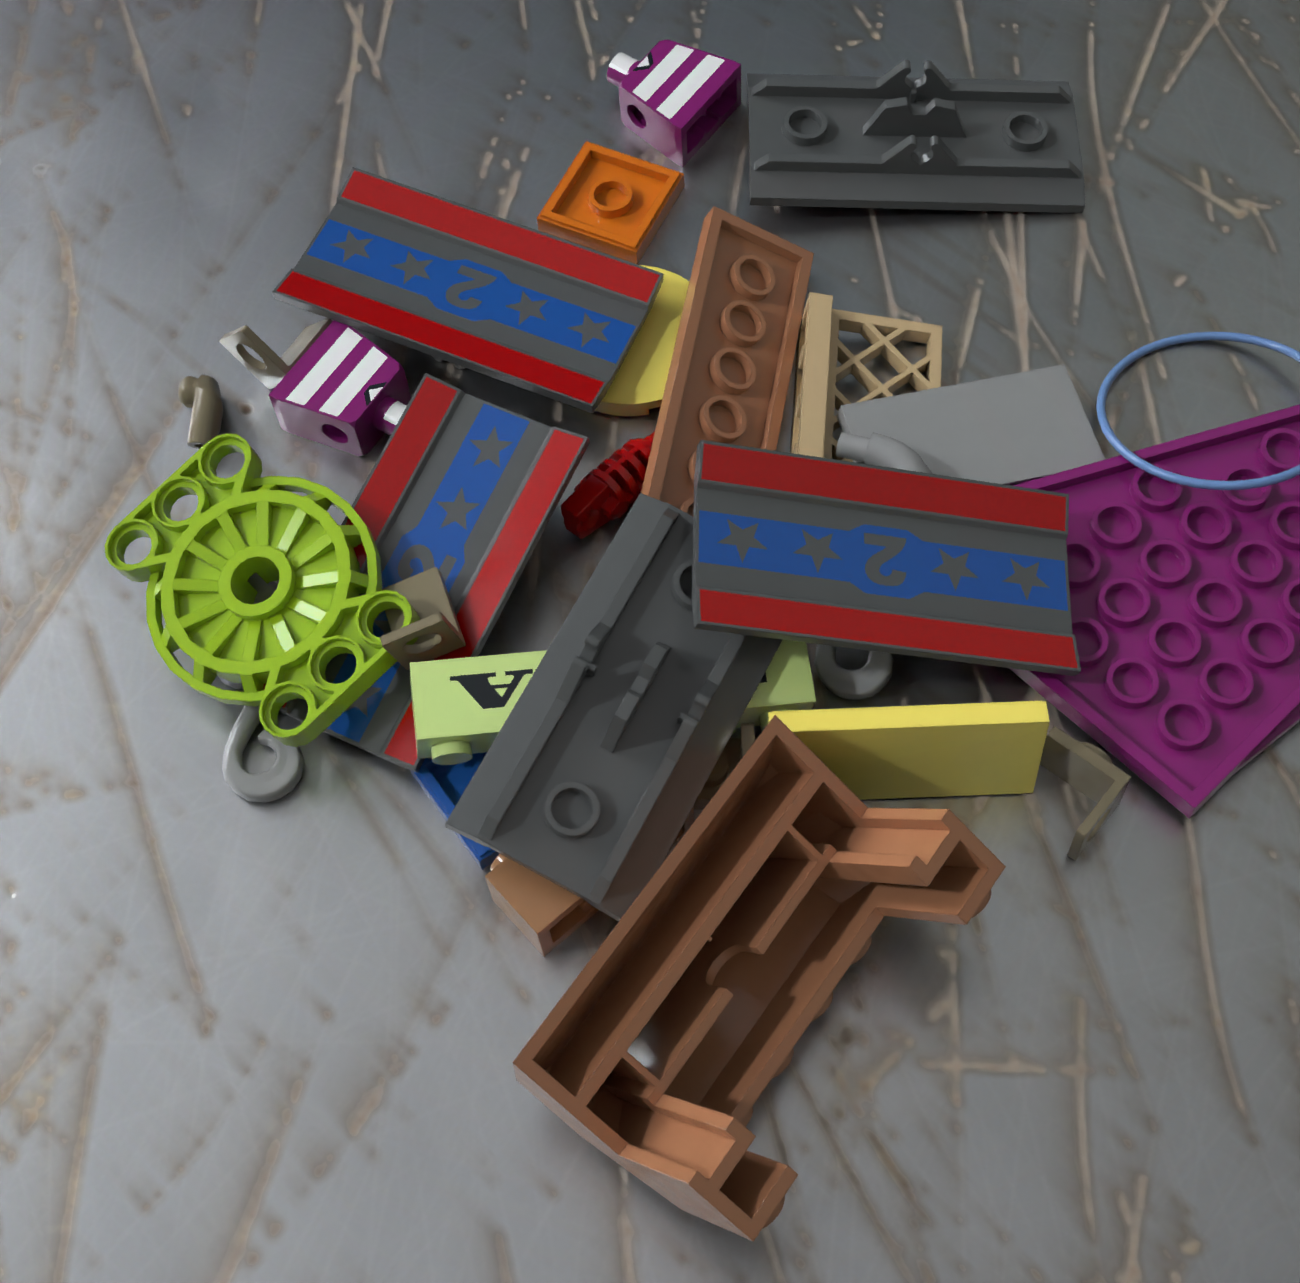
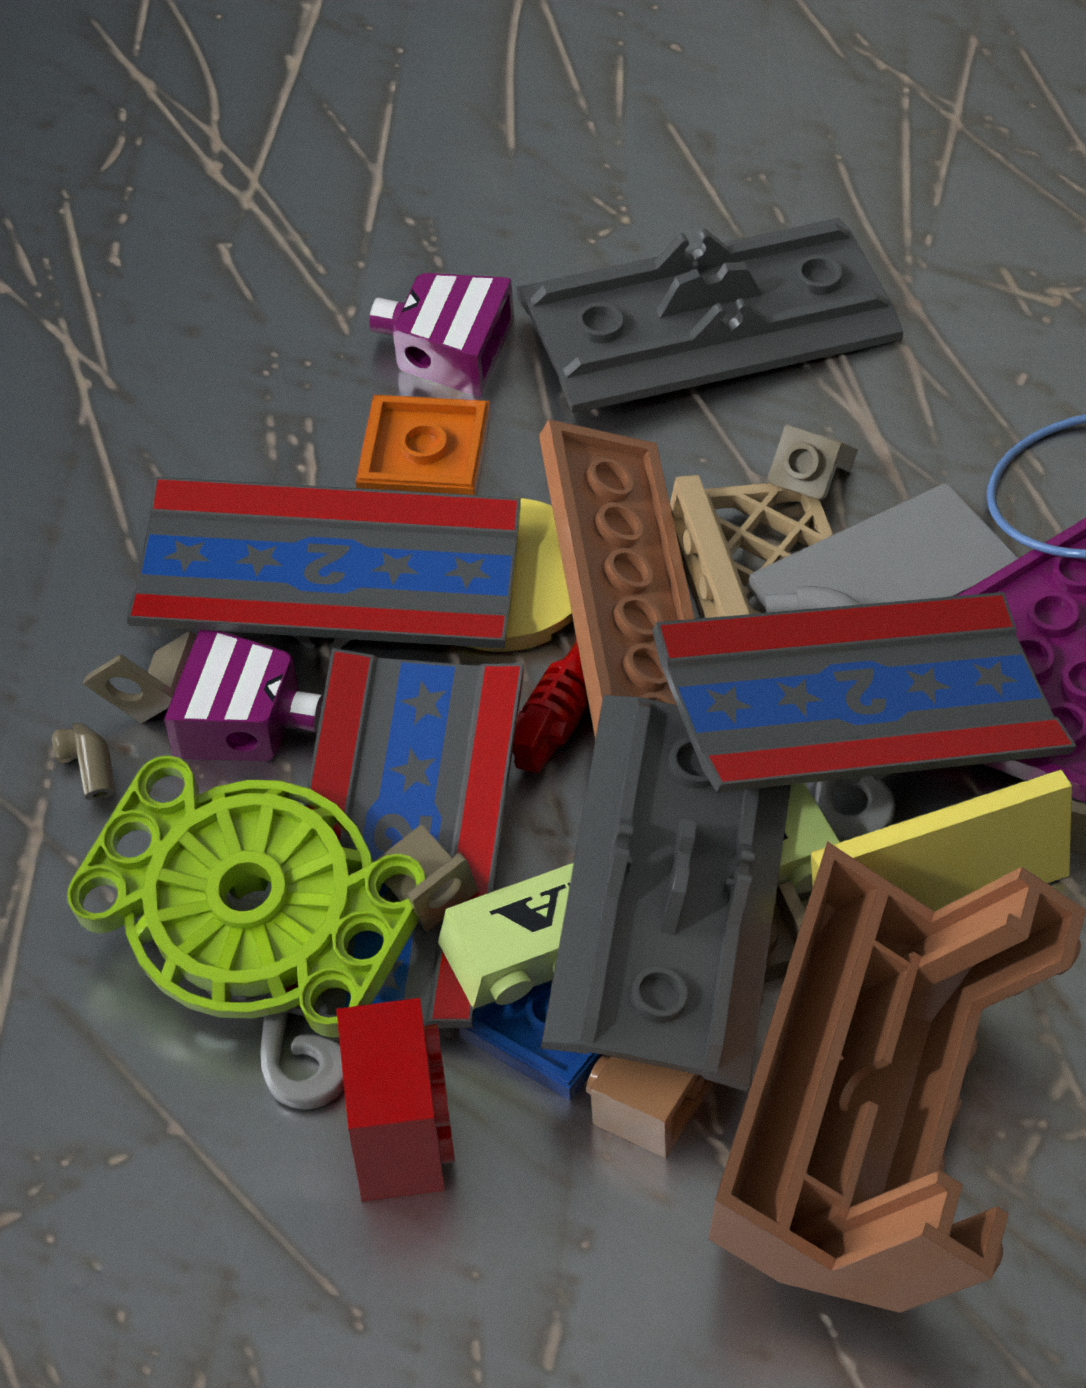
camera: 20 degrees left, 10 degrees down
none -> red brick [336,998,455,1202]
none -> dark tan bracket [768,424,858,500]

